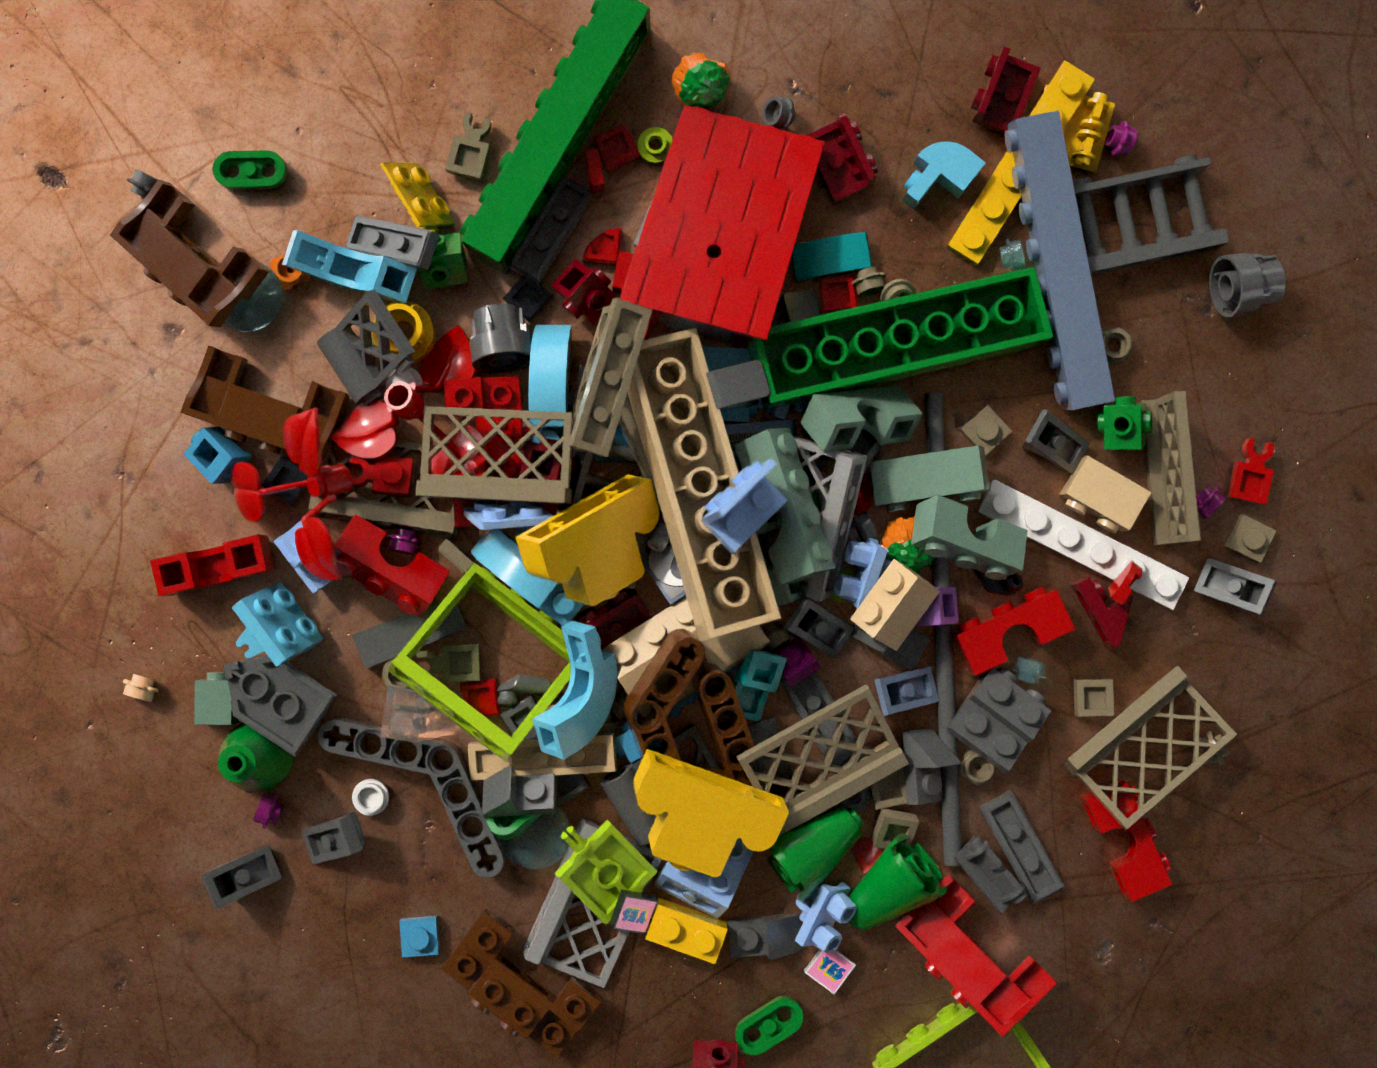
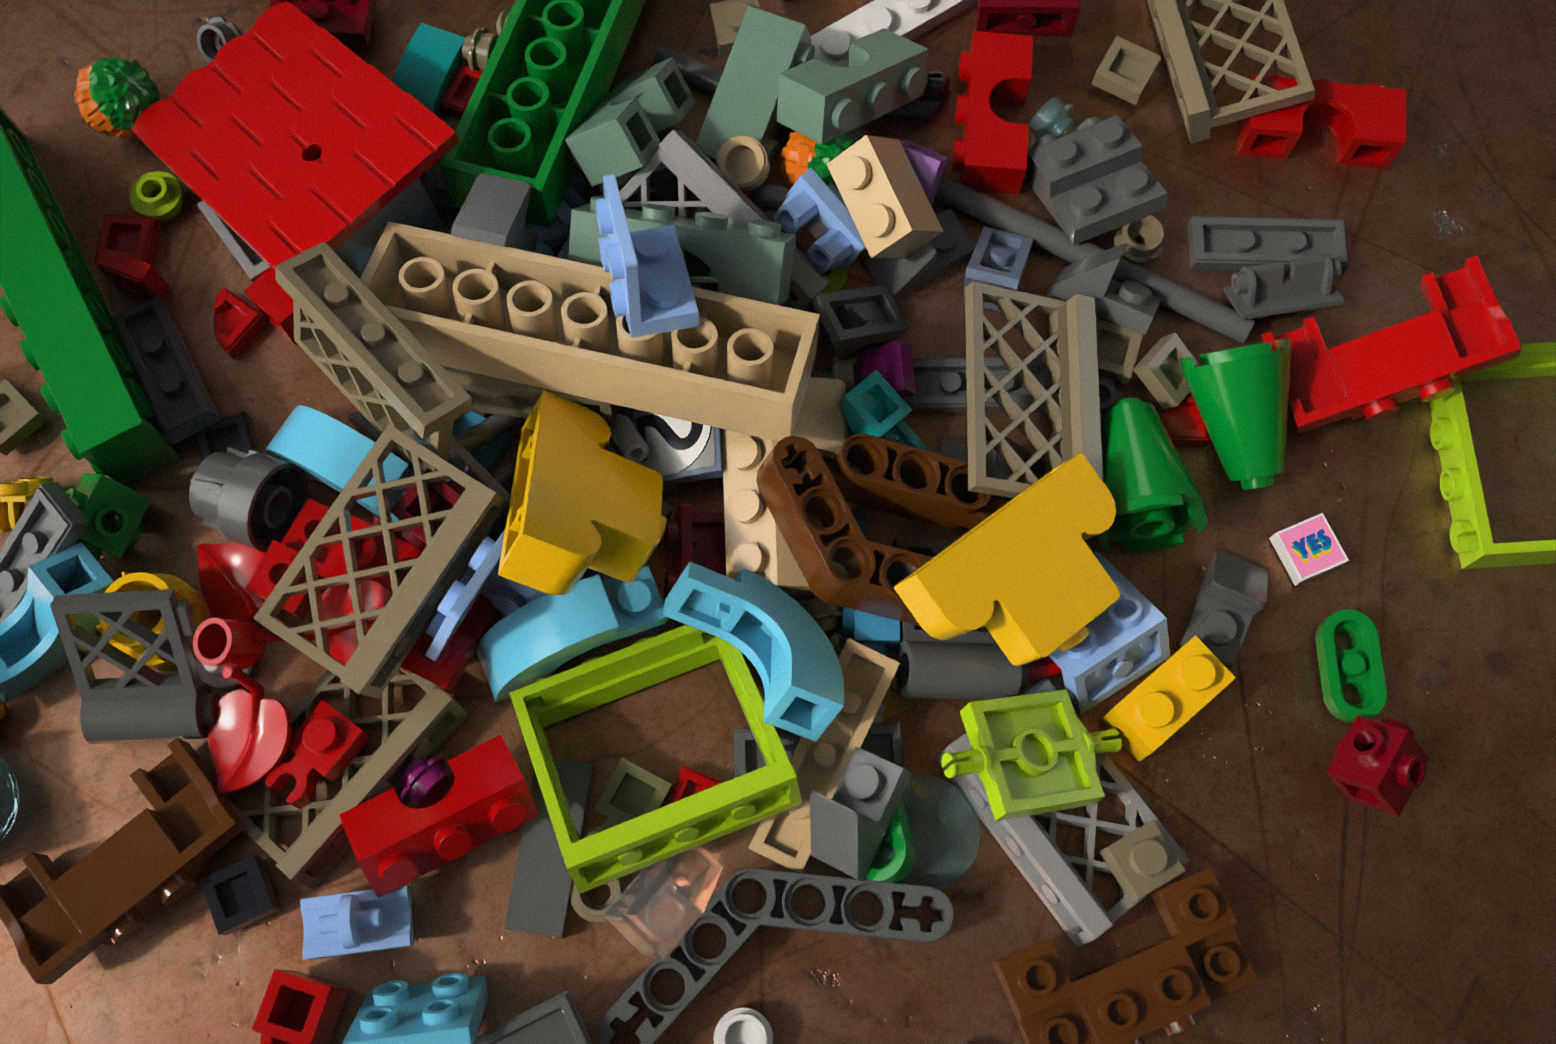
camera: 60 degrees left, 15 degrees down
dark azure brick [183,427,252,484] -> none
red plant [229,408,352,580] -> none
dark tan tile [438,539,478,573] -> none
dark grey arm [497,674,550,708] -> none
dark red brick [551,259,617,324] -> none
tile [609,889,658,934] -> none
light blue hips [795,882,858,952] -> none
none -> tan tile [716,136,770,192]
none -> dark tan plate [1100,820,1185,903]

